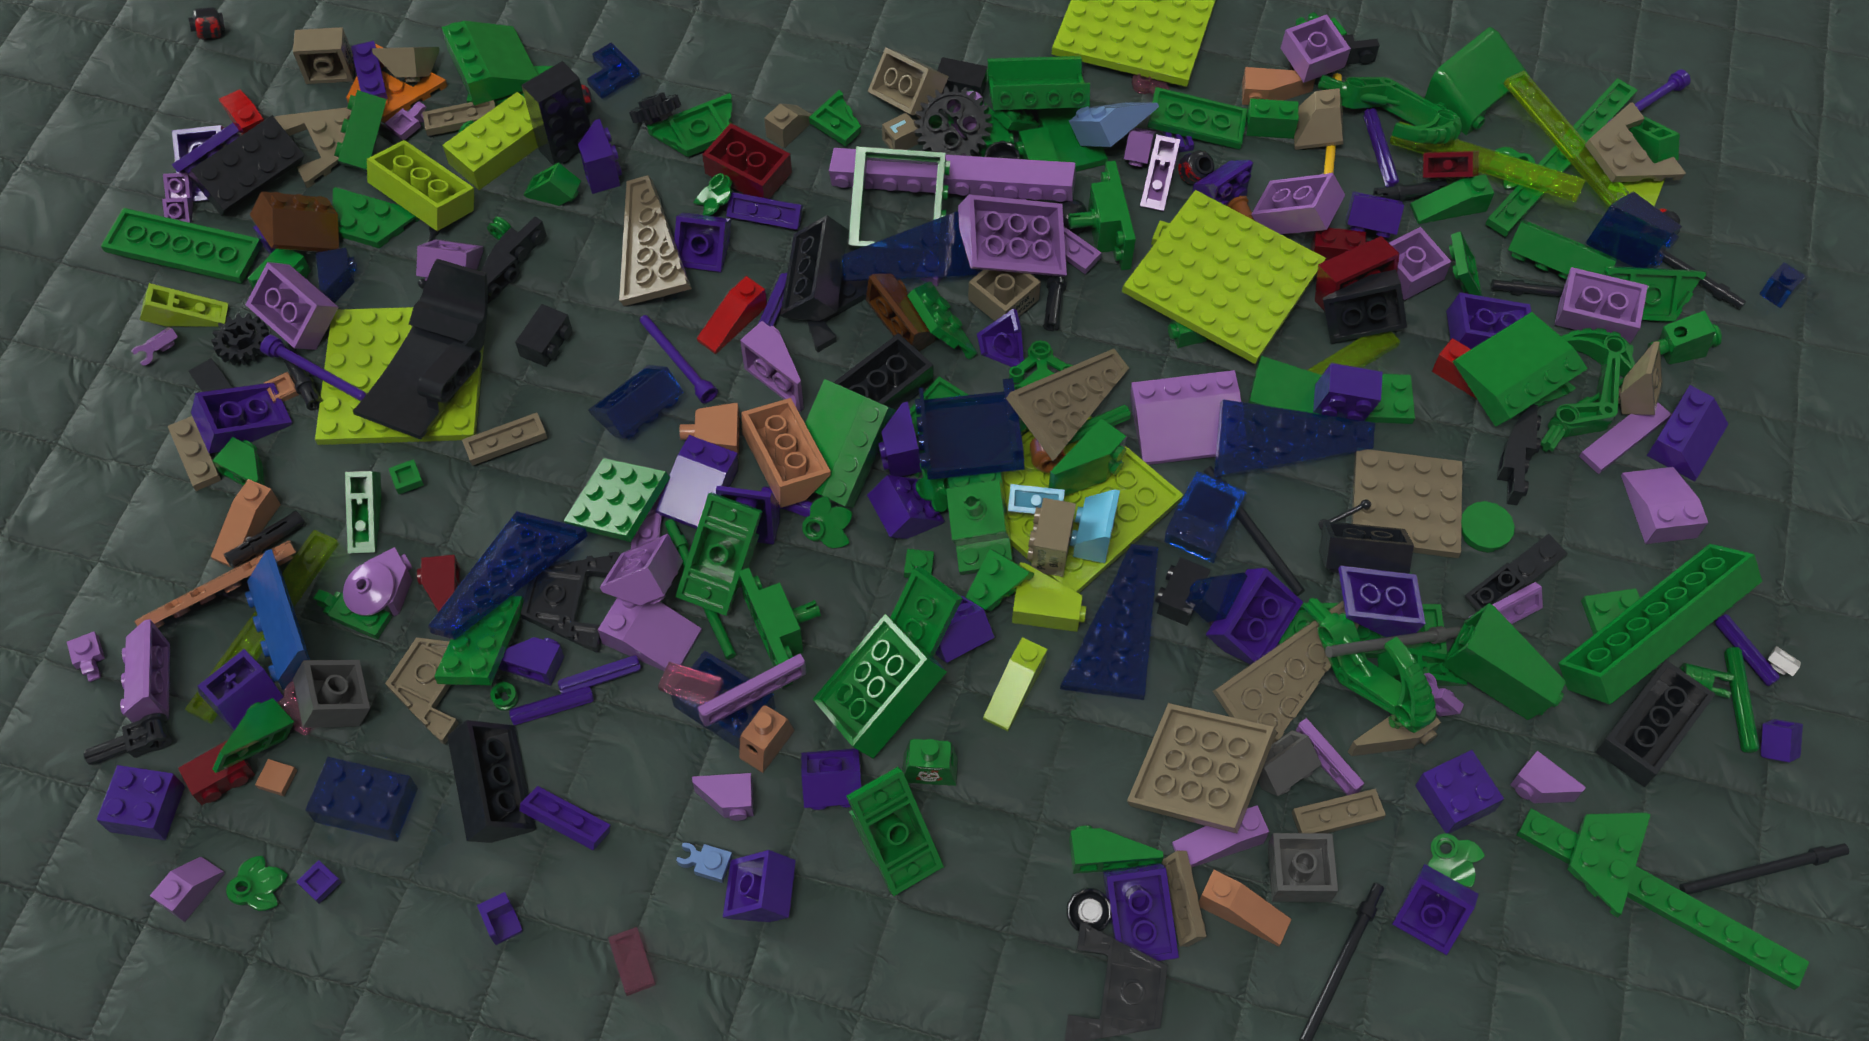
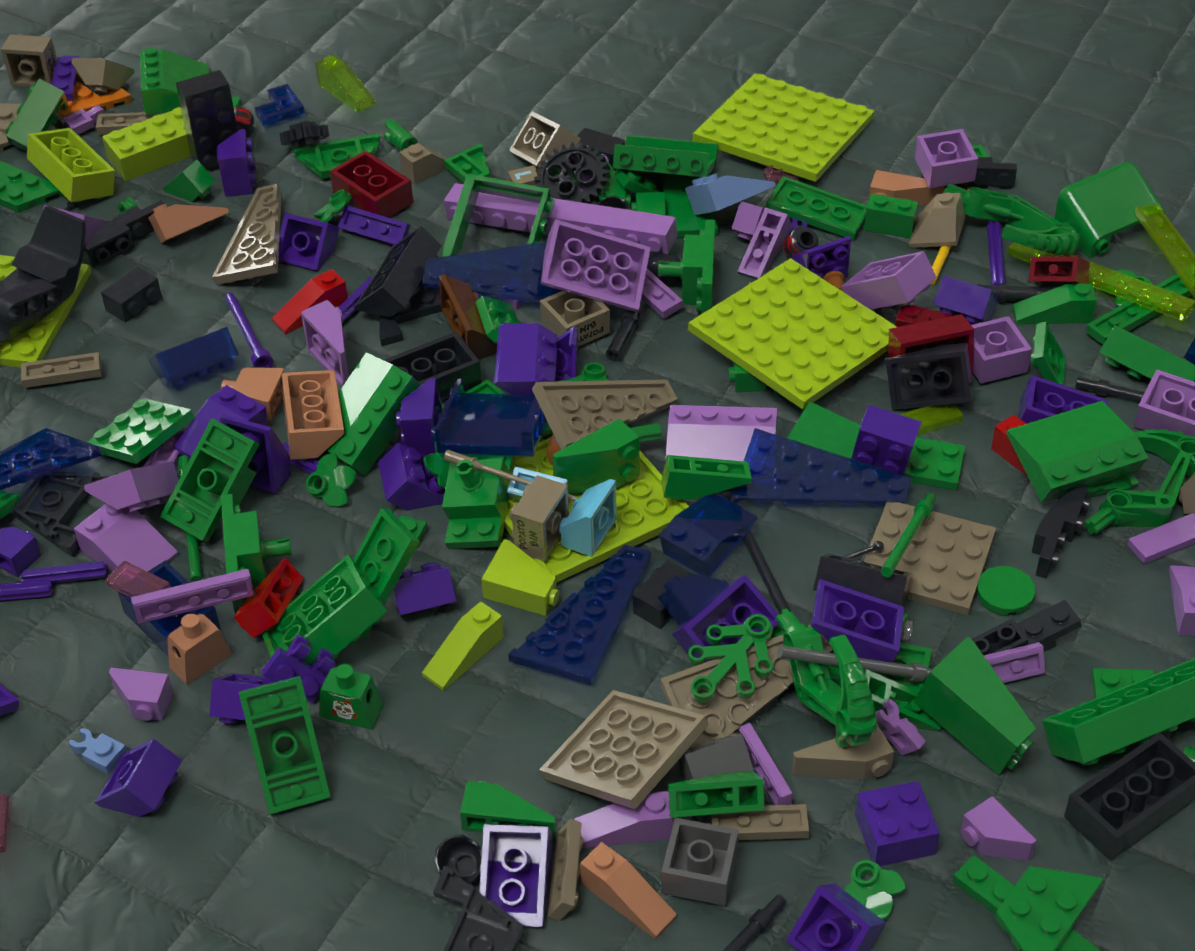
camera: 15 degrees right, 15 degrees down
green wing [965,549,1034,611] -> none
none -> nougat slope [148,204,229,243]
none -> red slope [234,558,304,638]
none -> dark purple plate [262,634,336,703]
none -> clear neon green slope [315,54,376,112]
none -> green hinge [384,118,418,151]
none -> dark tan piece [444,450,576,502]
none -> dark purple slope [494,323,558,408]
none -> green slope [661,455,752,500]
none -> green slope [668,771,764,818]
none -> green plant [688,614,773,703]
none -> green bar [881,493,936,577]

